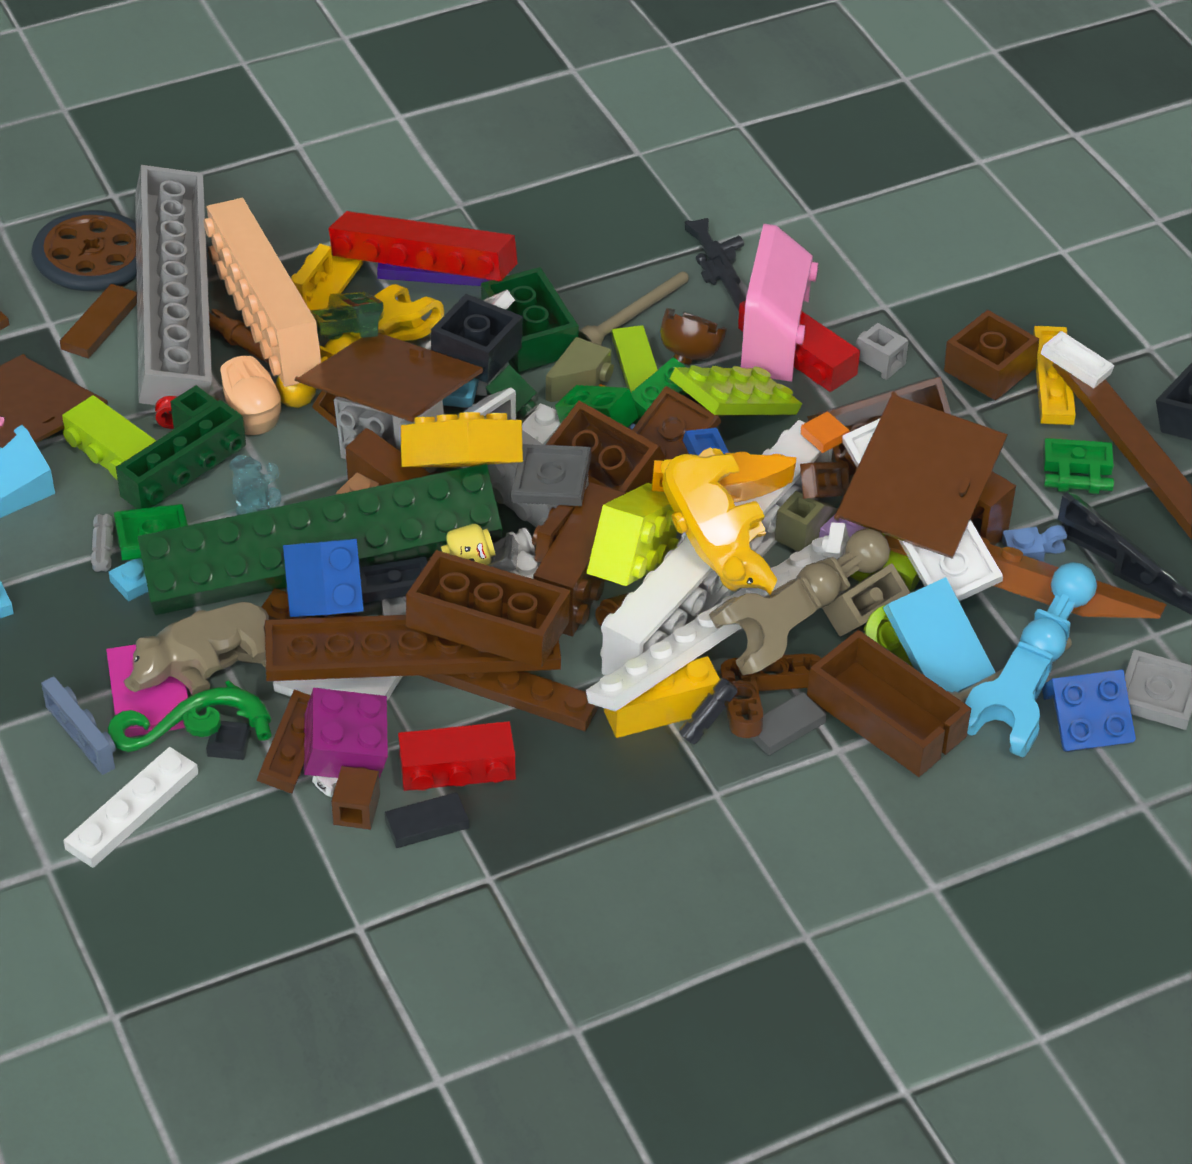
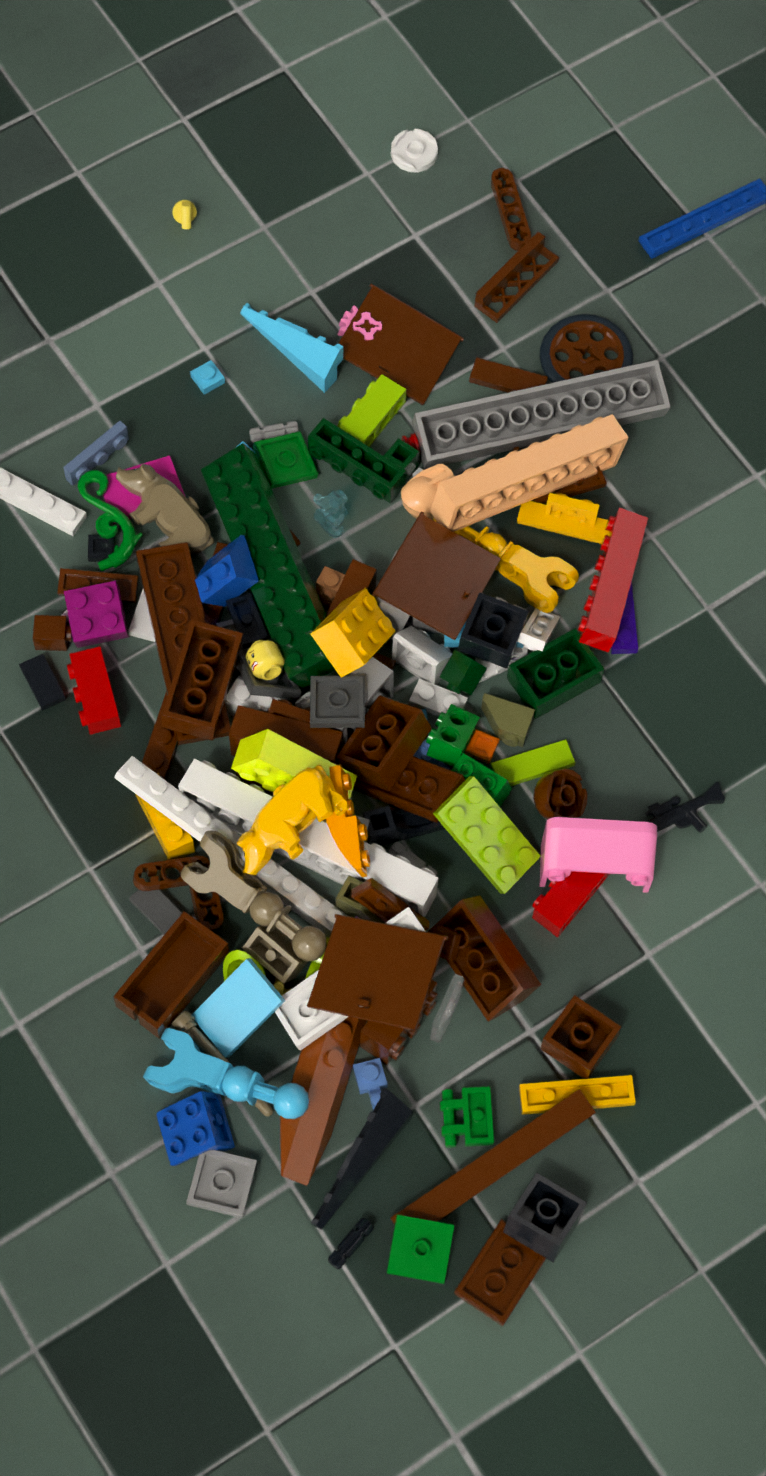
camera: 80 degrees right, 20 degrees up
clear green plate [310,291,384,339] -> none
dark tan piece [578,271,689,345] -> none
black axle [679,678,738,744] -> none
blue plate [682,428,729,456] -> none
orange tile [800,411,850,453] -> none
white plate [822,522,849,560] -> none
light grey brick [855,323,909,380] -> none
white tile [1040,331,1115,388] -> none

